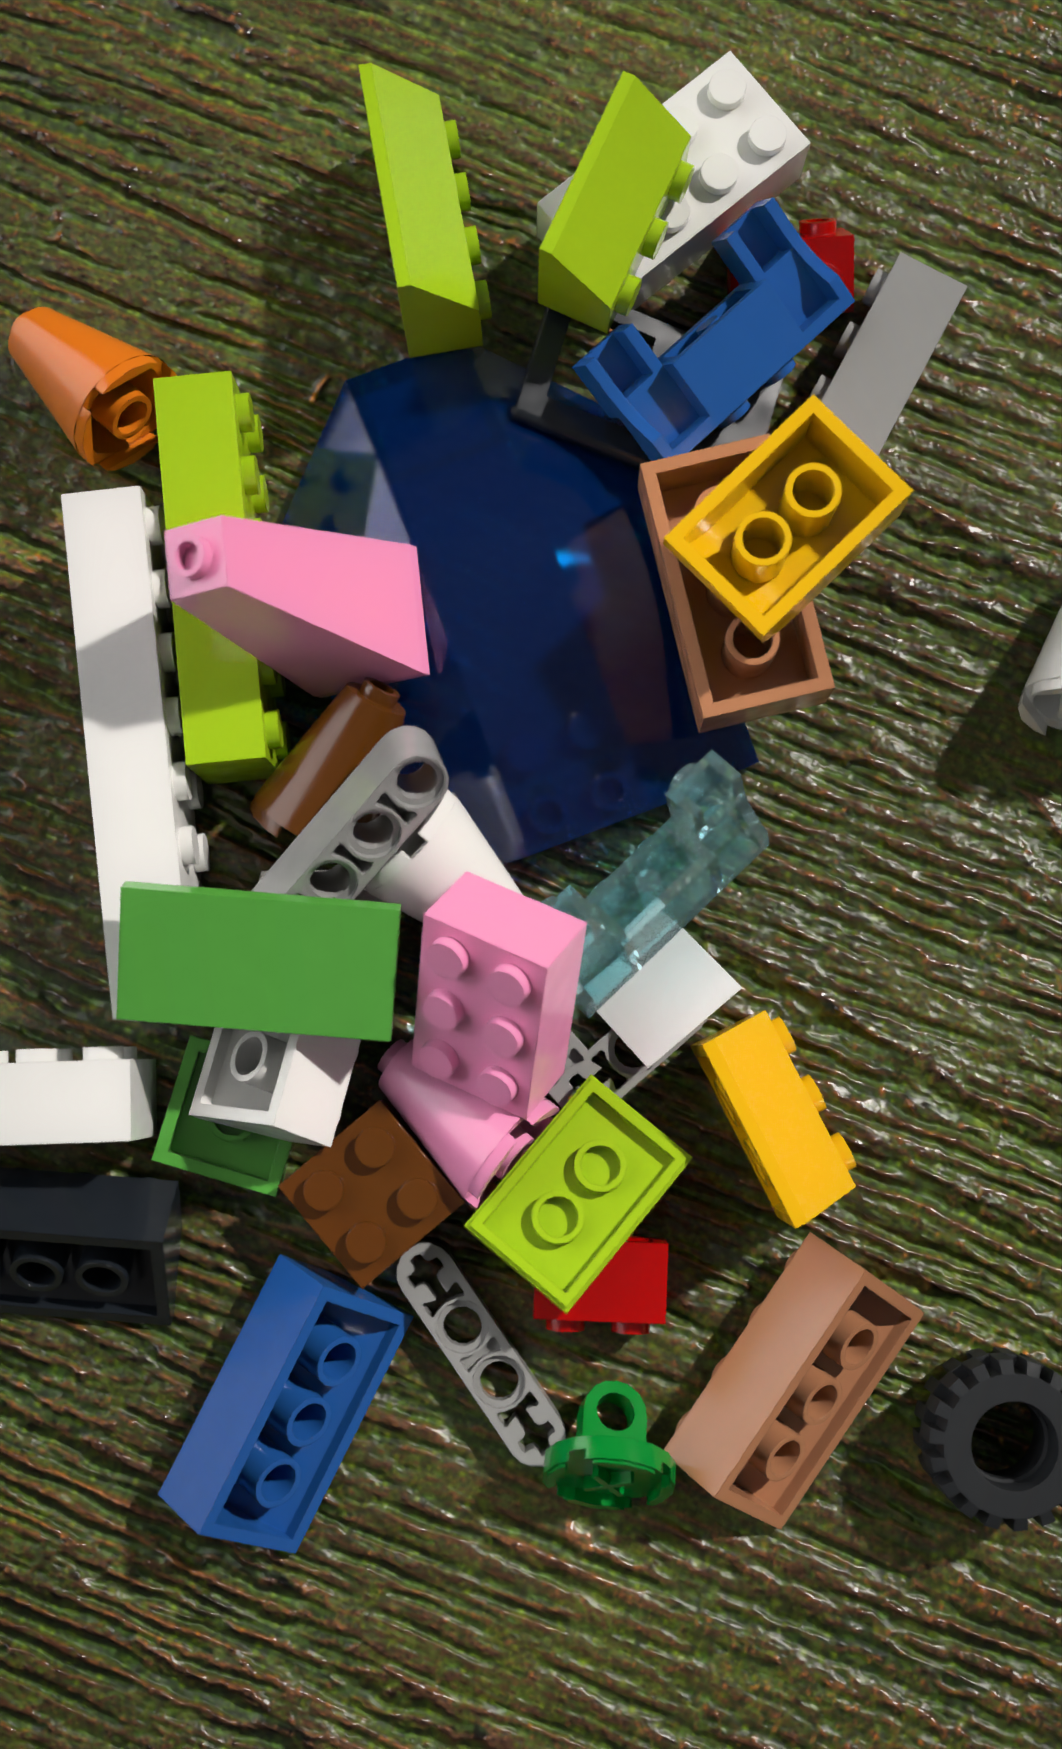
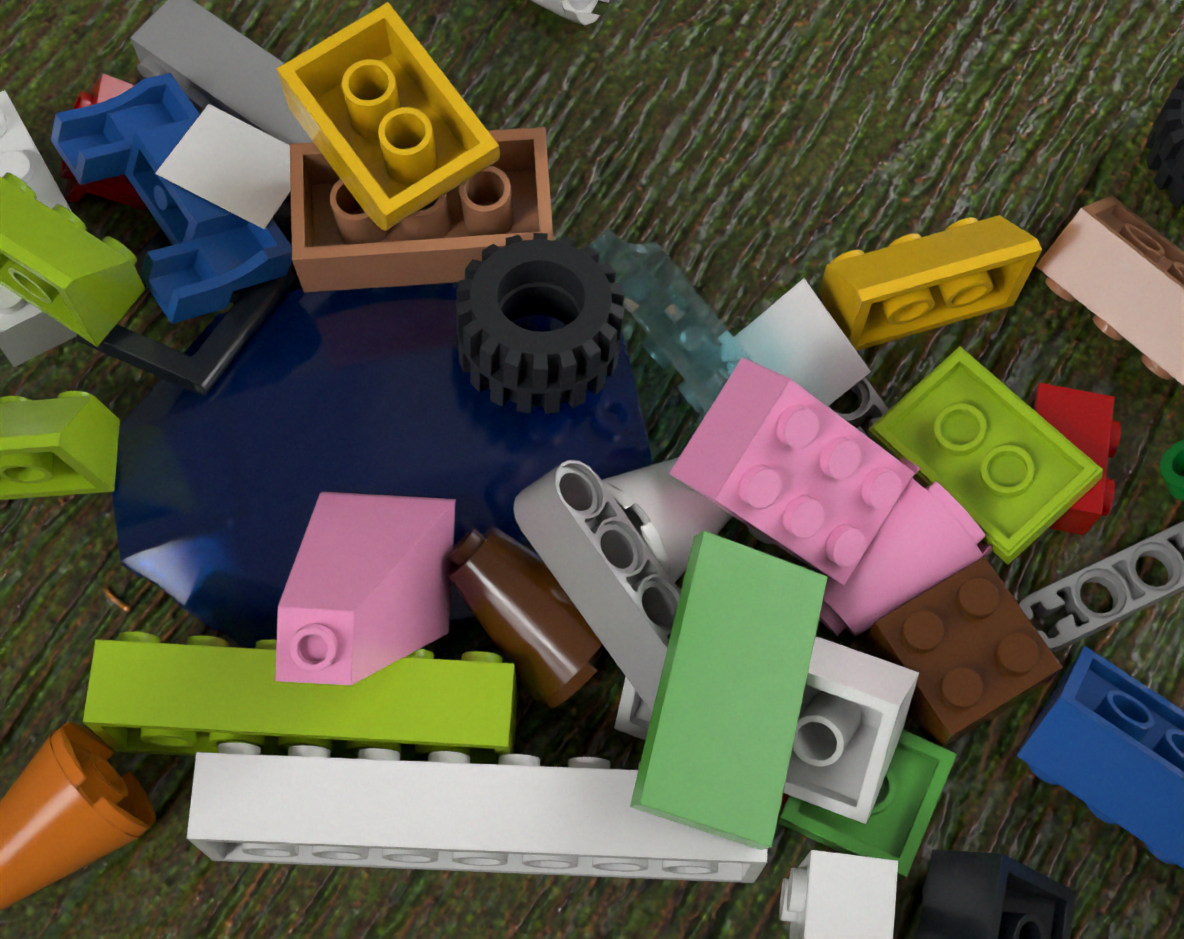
camera: 80 degrees left, 15 degrees down
none -> white sticker [155,104,291,229]
none -> black tyre [456,233,624,414]

